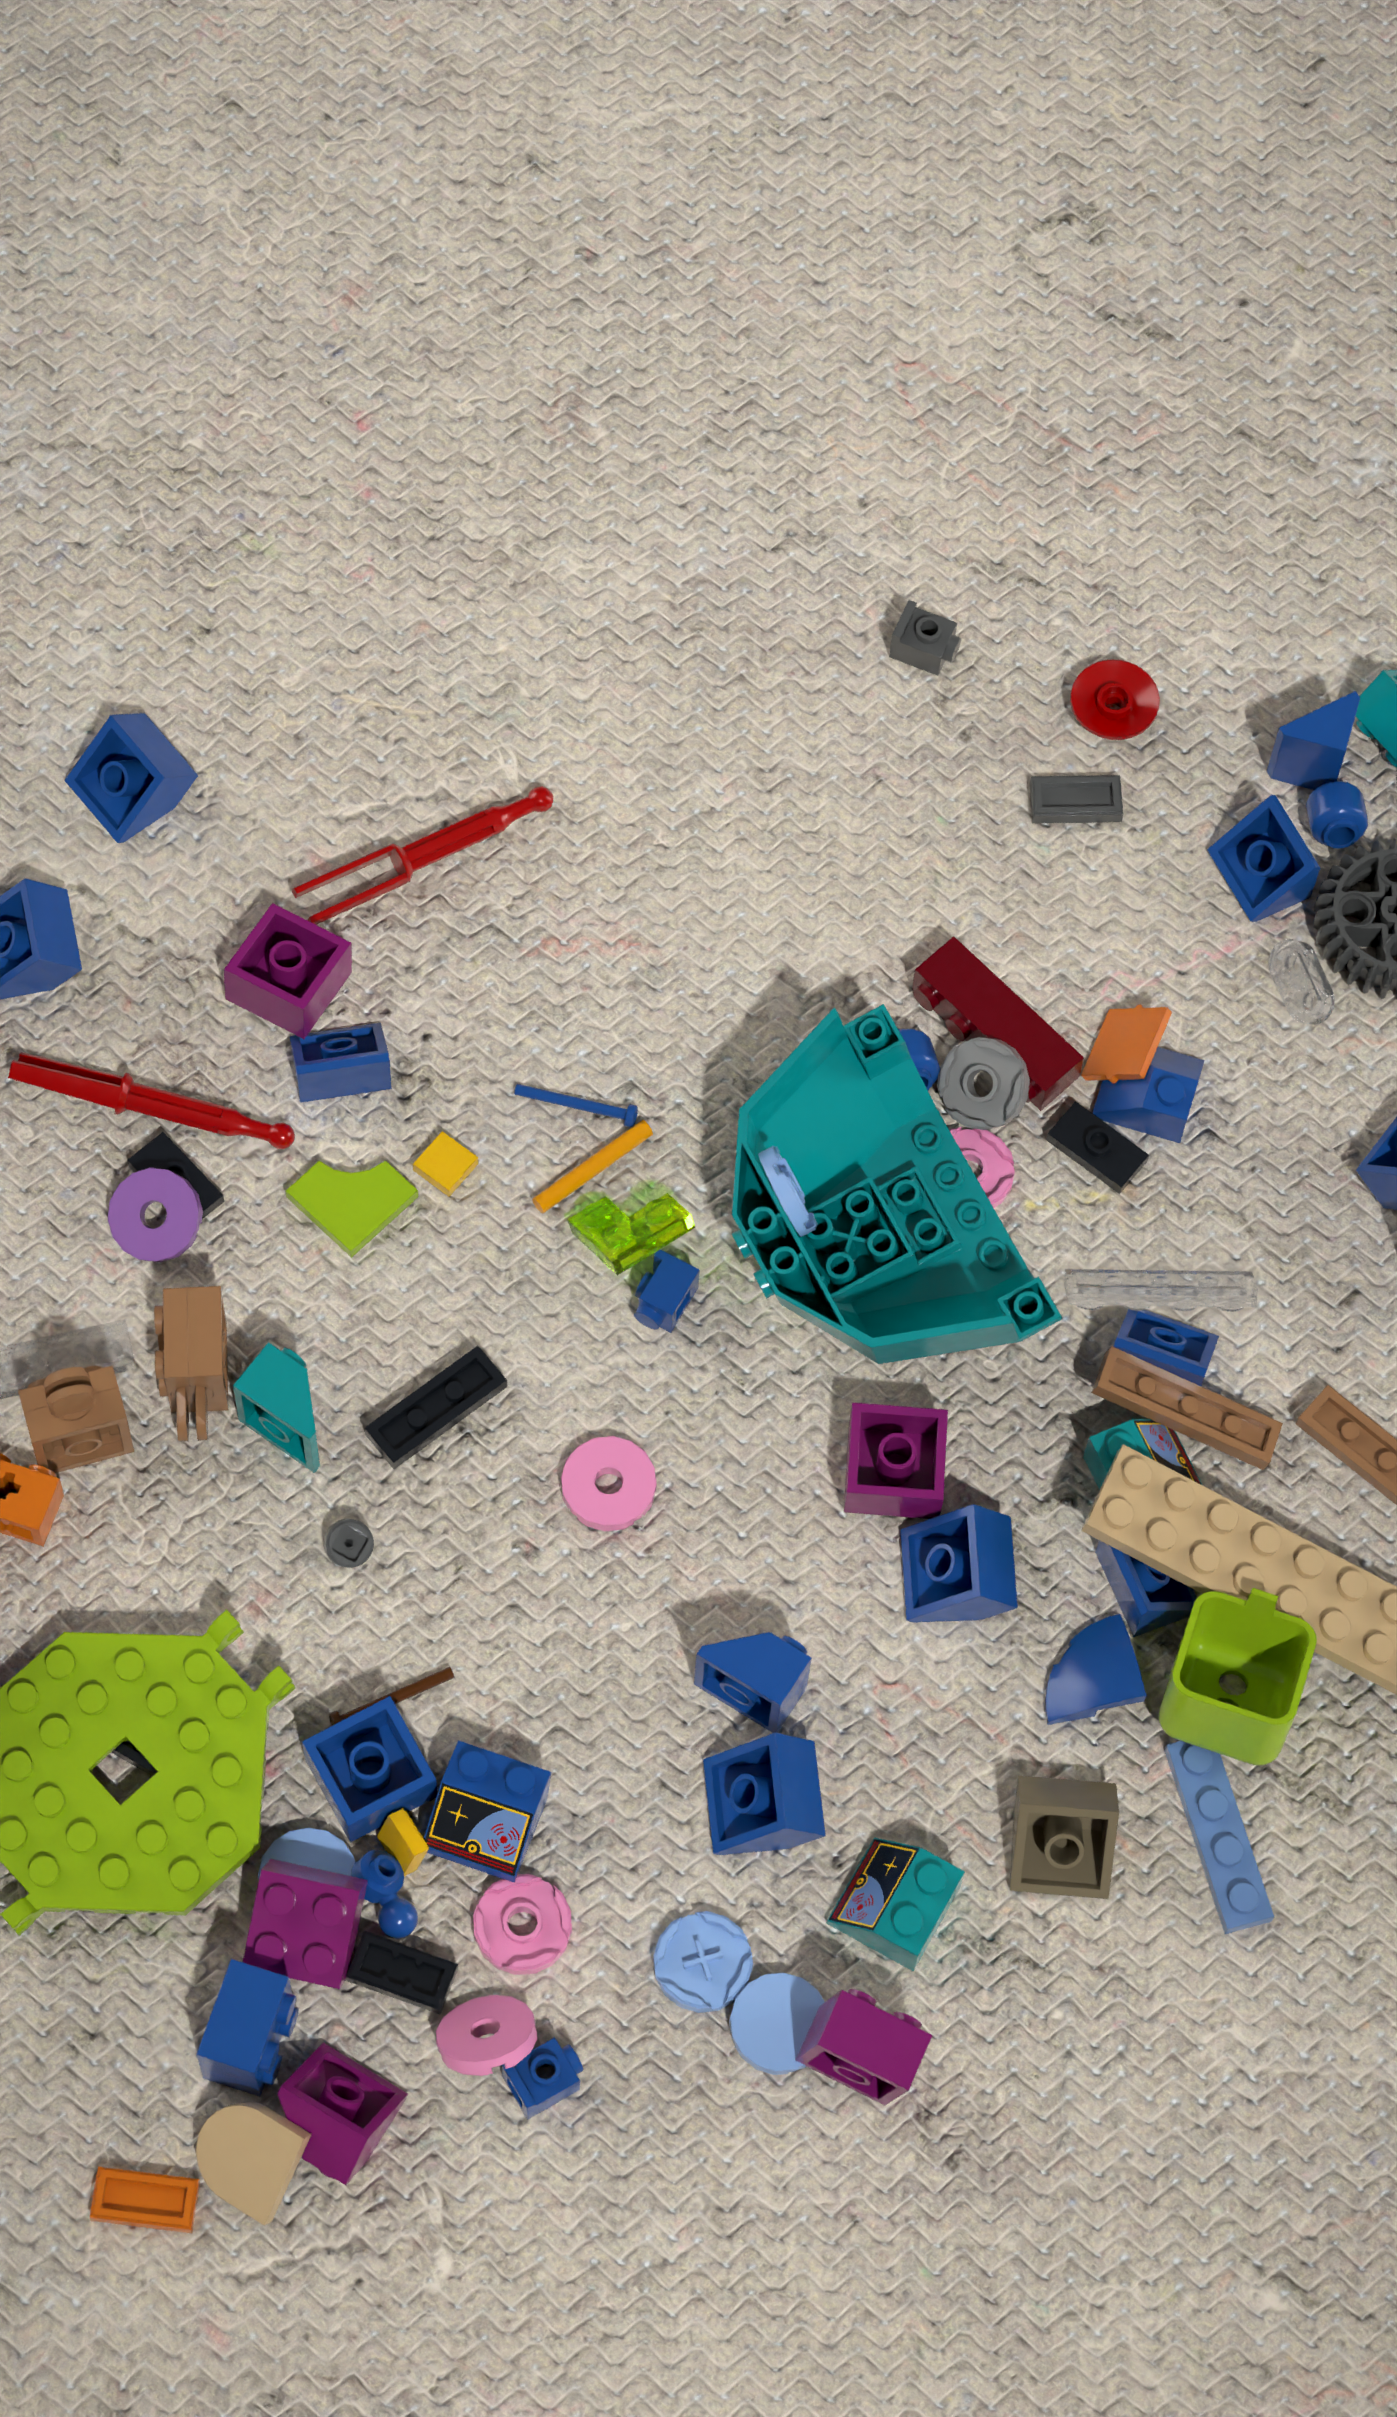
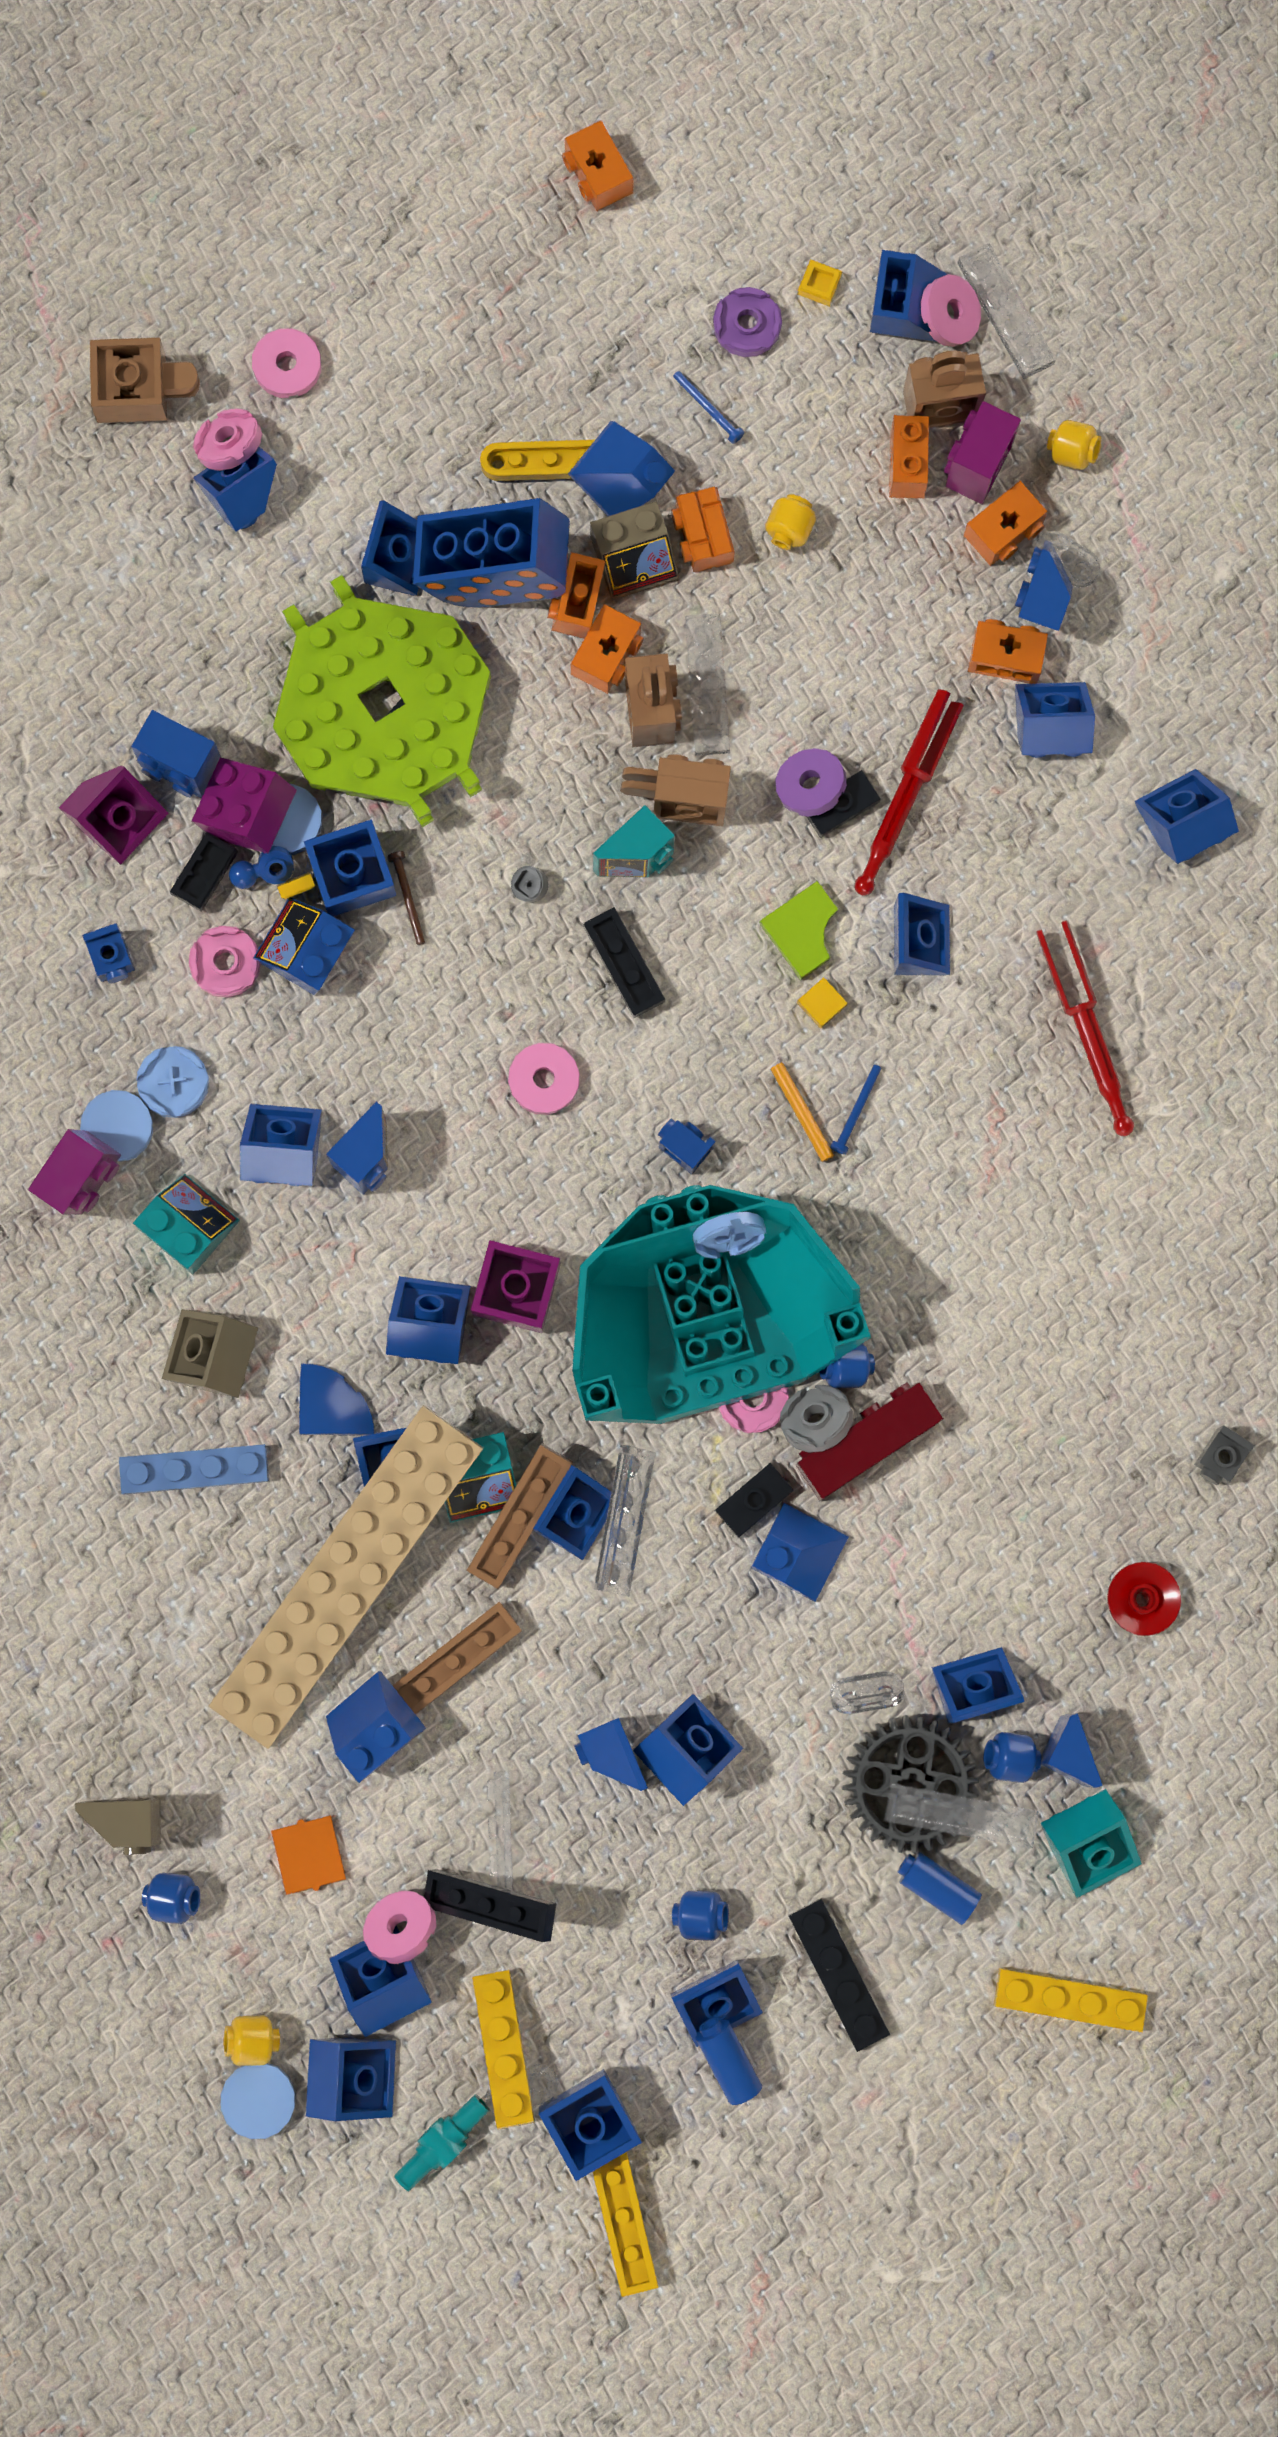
camera: 100 degrees right, 15 degrees up
orange tile [90,2167,200,2233] -> none
tan tile [196,2102,312,2226] -> none
magenta brick [224,903,352,1039] -> none
bright pink tile [436,1995,537,2076] -> none
clear neon green plate [567,1193,696,1276] -> none
dark grey tile [1030,775,1123,824] -> none
orange piece [1081,1004,1172,1084] -> none
lime piece [1159,1588,1317,1766] -> none

